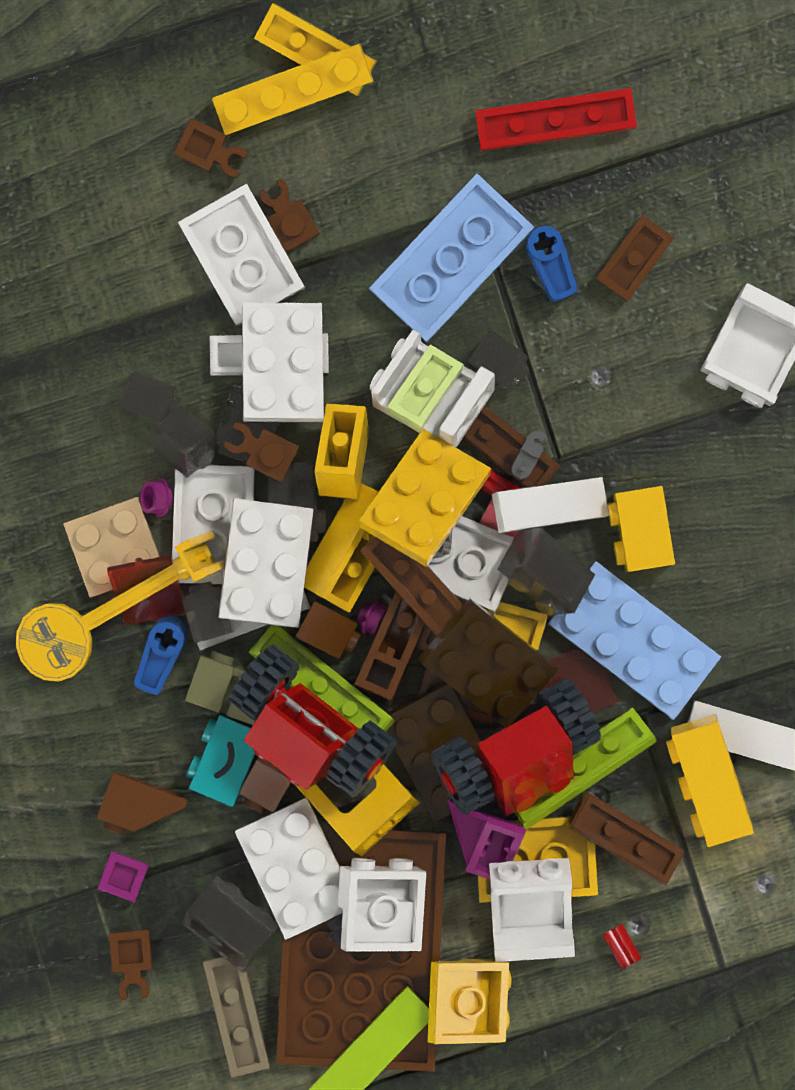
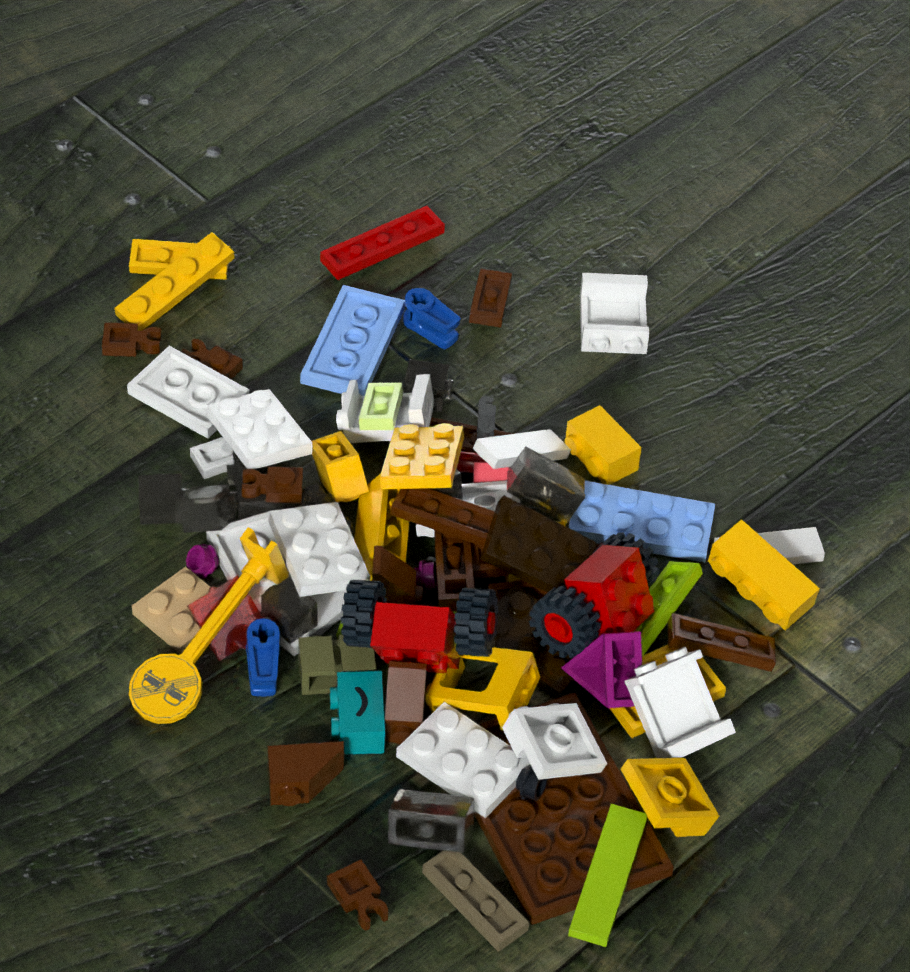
camera: 30 degrees left, 40 degrees down
magenta plate [98,850,149,902] -> none
red piece [602,923,645,971] -> none

